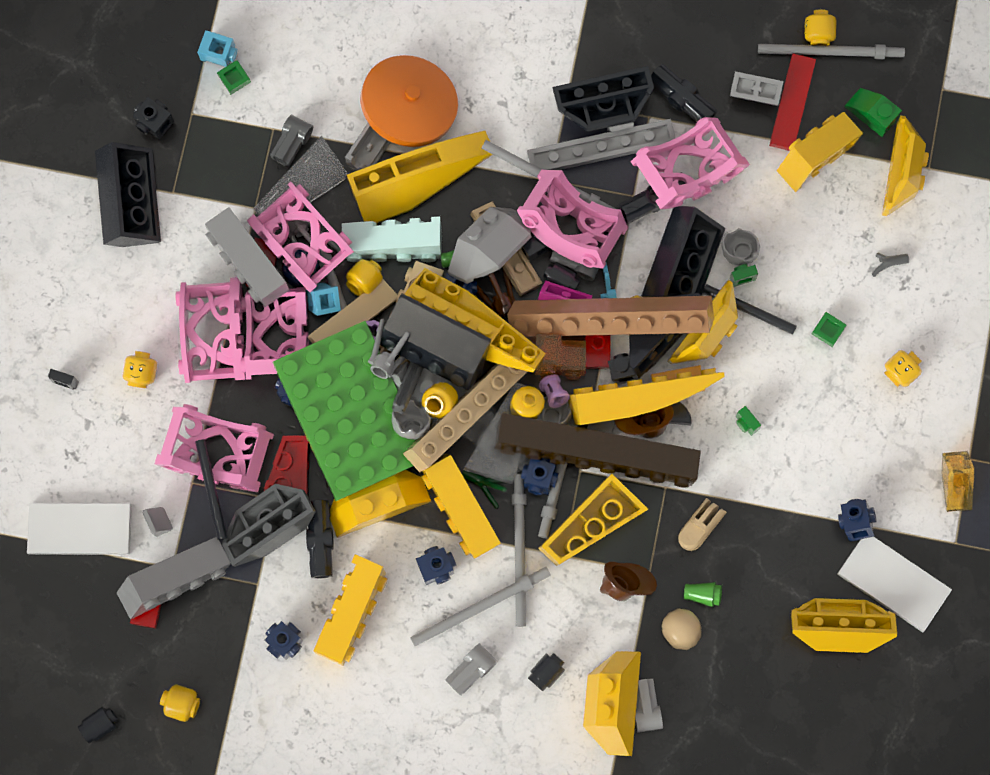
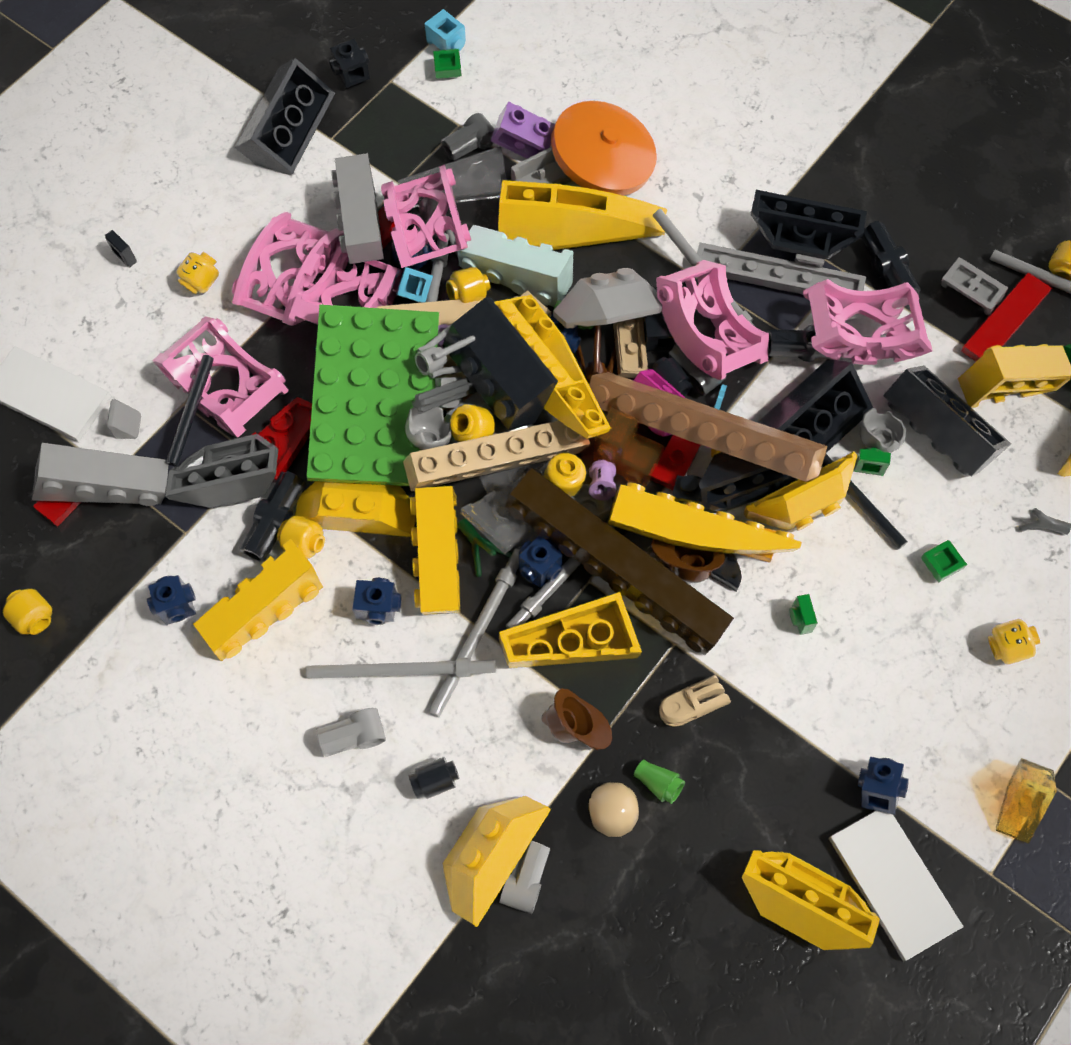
camera: 25 degrees right, 10 degrees down
none -> yellow head [277,516,325,559]
none -> medium lavender brick [491,101,555,159]
none -> black slope [883,365,1012,477]

